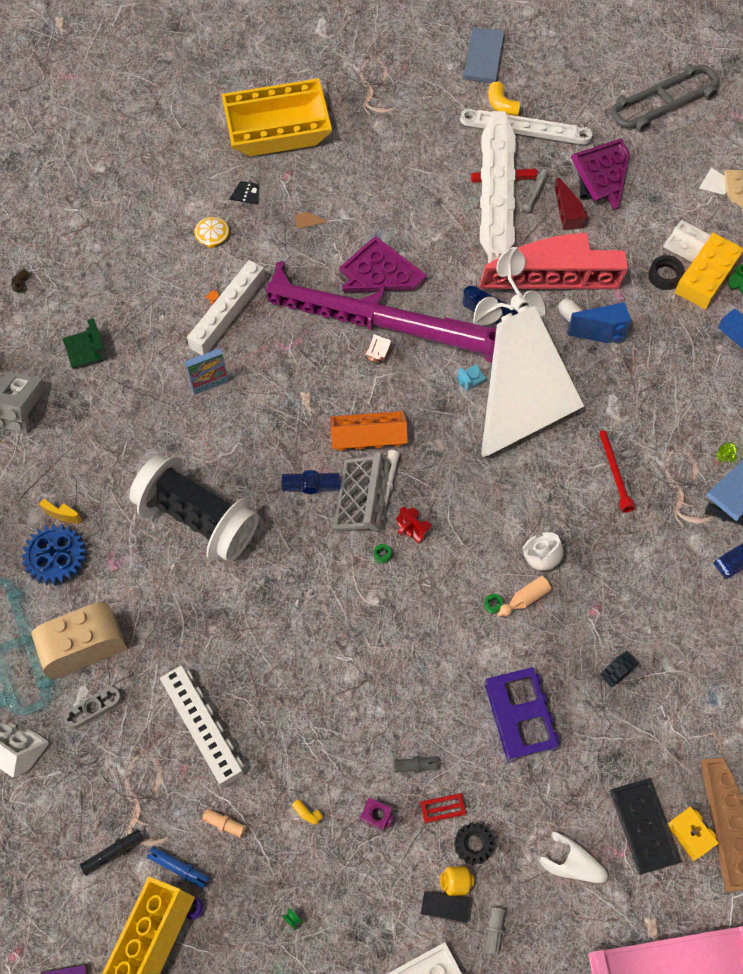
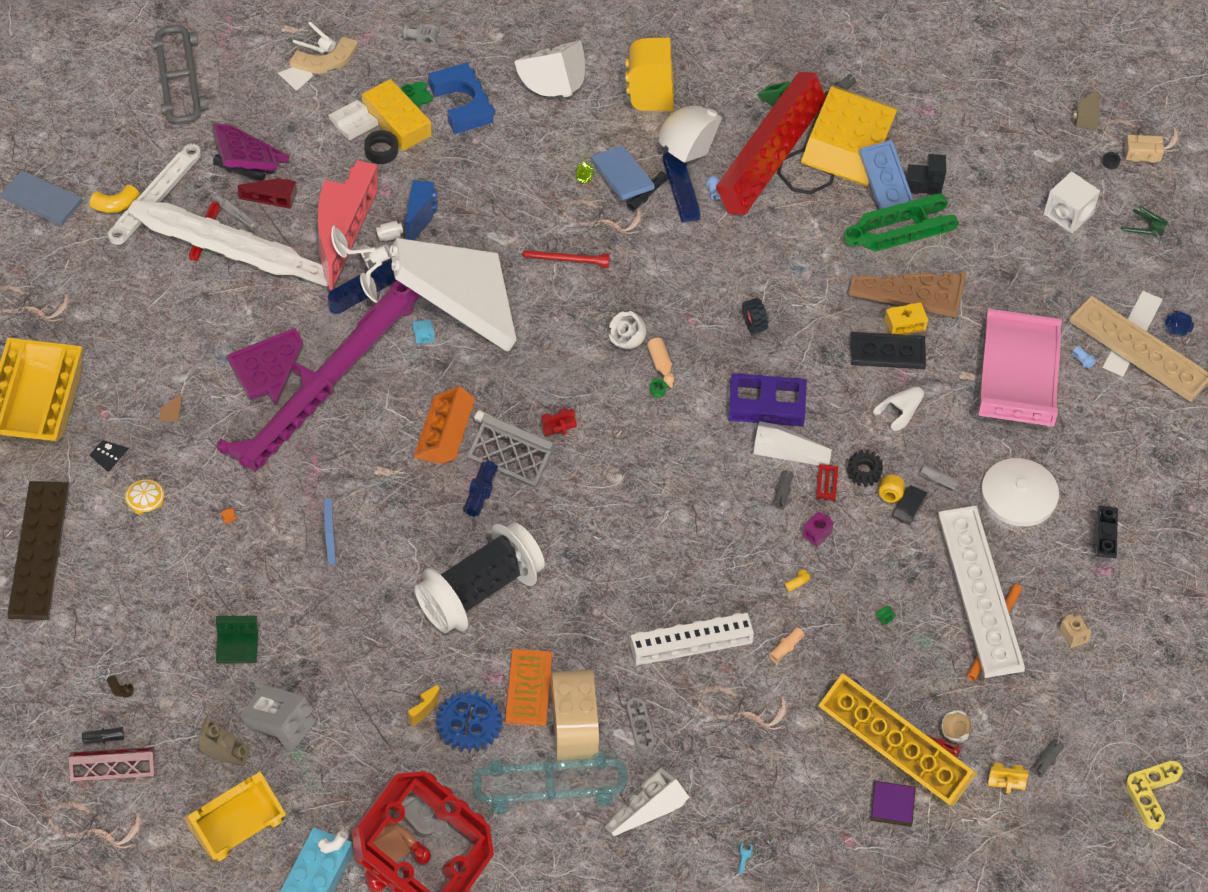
camera: 75 degrees left, 10 degrees down
black pin [80,828,144,876] -> none
blue pin [147,846,210,889] -> none
white brick [187,260,265,355] -> none
bracket [365,335,392,363] -> none
green bush [374,544,391,564] -> none
none -> dark brown plate [7,481,69,620]
none -> orange tile [505,649,553,726]
none -> white wedge [753,421,832,465]

